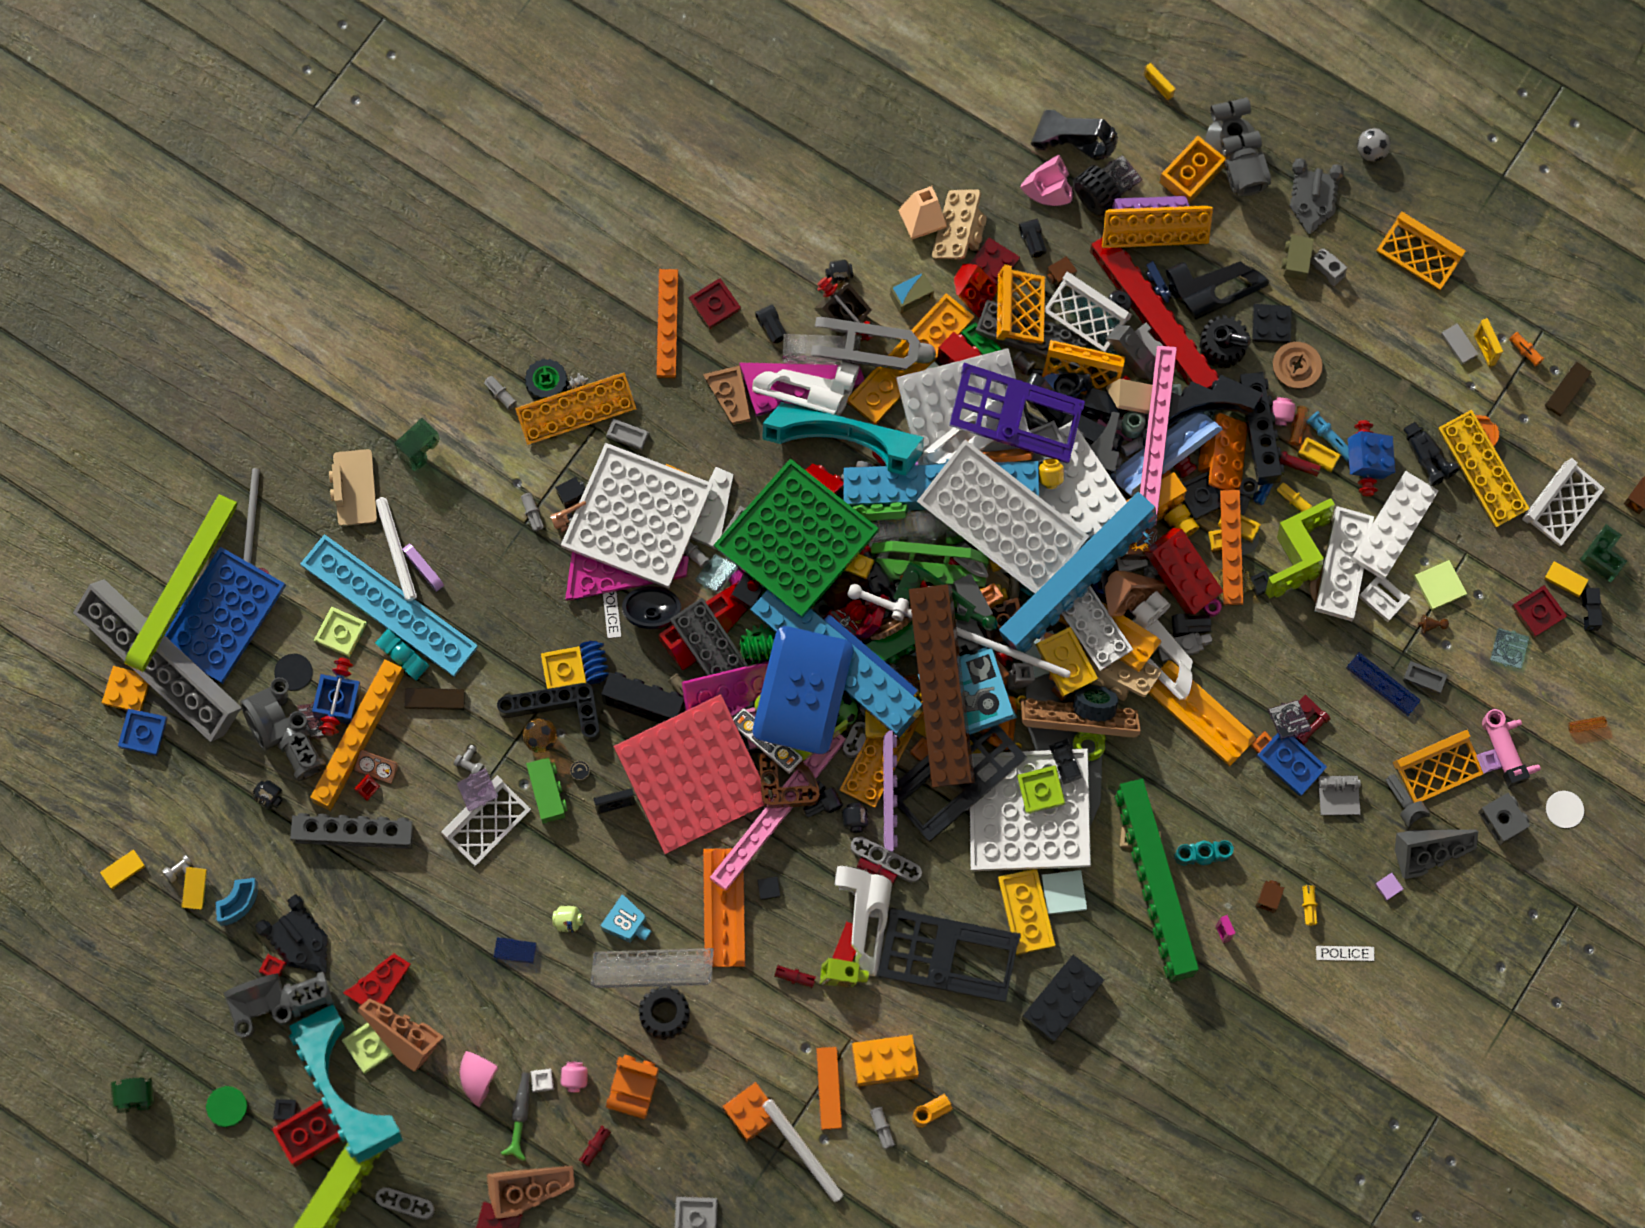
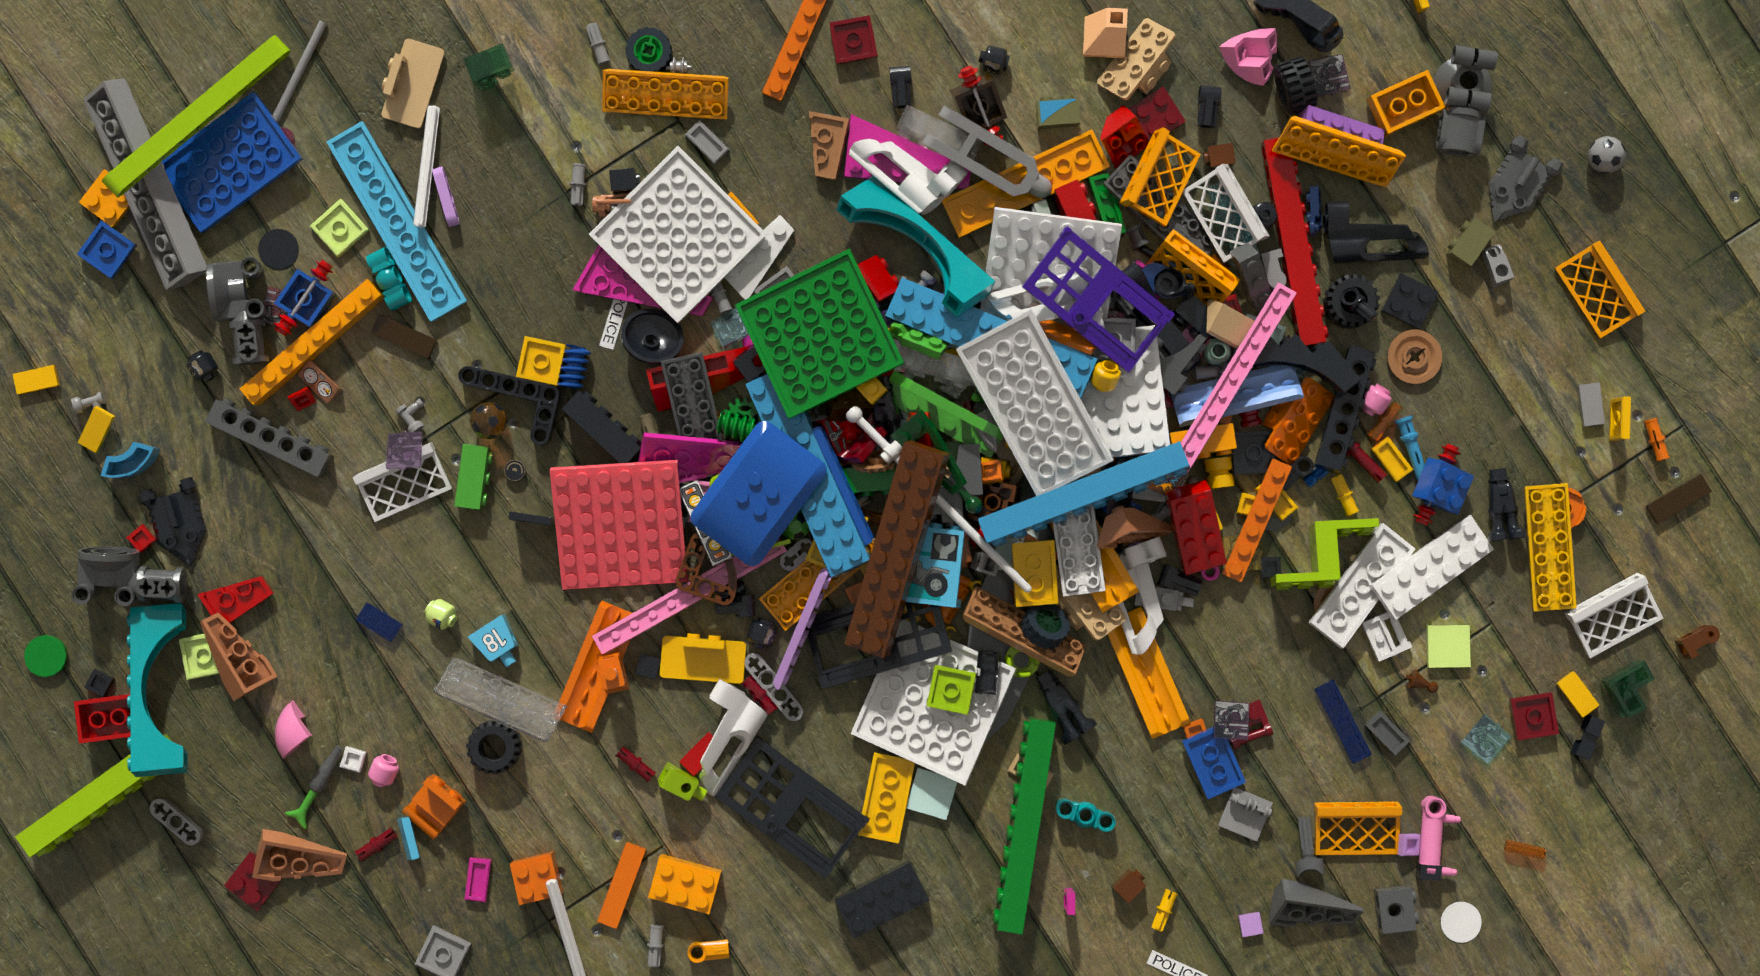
camera: 25 degrees right, 15 degrees up
none -> medium azure tile [397,817,420,860]
none -> dark pink tile [465,857,492,902]
none -> orange torso [598,650,630,694]
none -> yellow bracket [660,633,746,684]
none -> black piece [1036,670,1098,745]

